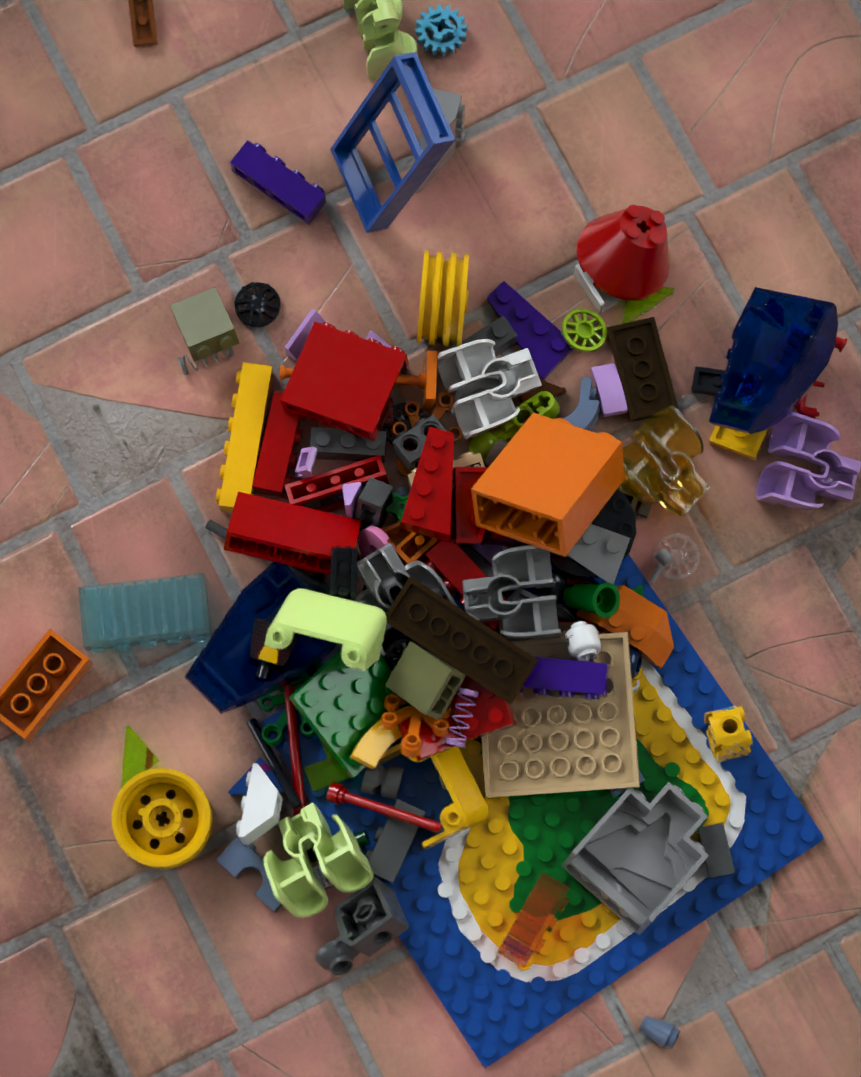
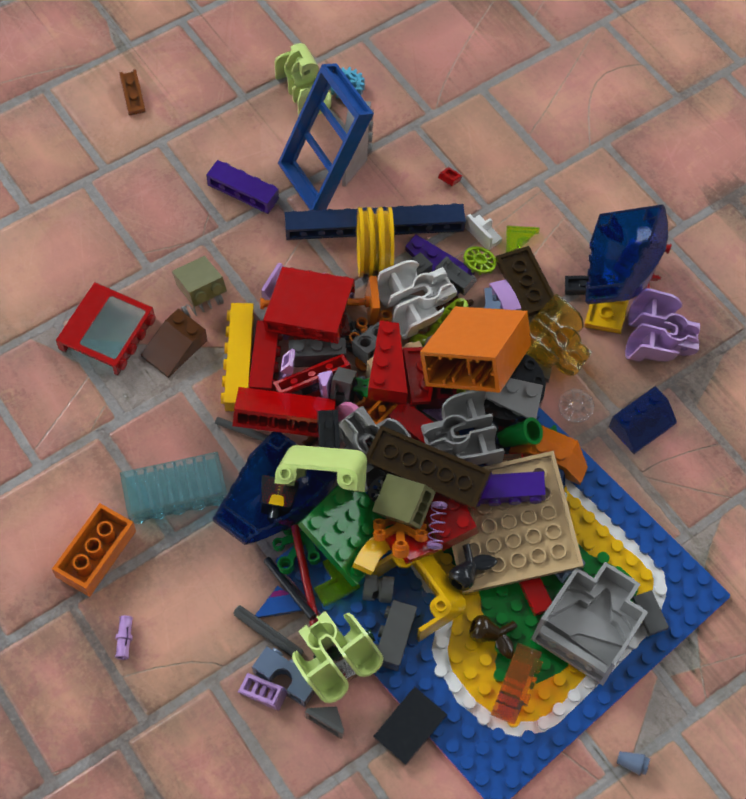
camera: 10 degrees left, 15 degrees down
yellow wheel [111,768,213,869] -> none
clear neon green tile [121,725,160,788] -> none
black wheel [234,282,281,327] -> none
white slope [236,763,283,845] -> none
dark grey brick [316,877,410,975] -> none
red piece [327,782,442,832] -> none
white head [565,621,601,661] -> none
red cone [576,205,670,301] -> none
light grey hand [649,549,672,583] -> none
yellow brick [704,706,753,763] -> none
none -> panel [56,282,156,375]
none -> lavender pin [115,615,133,660]
none -> reddish brown slope [141,308,207,378]
none -> dark grey axle [233,605,304,657]
none -> lavender slope [238,673,287,711]
none -> dark blue brick [285,203,466,240]
none -> dark grey slope [305,707,344,739]
none -> black tile [373,686,448,765]
none -> dark grey hinge [435,256,477,296]
none -> red tile [438,167,462,186]
none -> black piece [448,544,497,591]
none -> dark brown piece [469,615,517,659]
none -> red tile [518,577,552,616]
none -> clear blue slope [609,386,677,454]

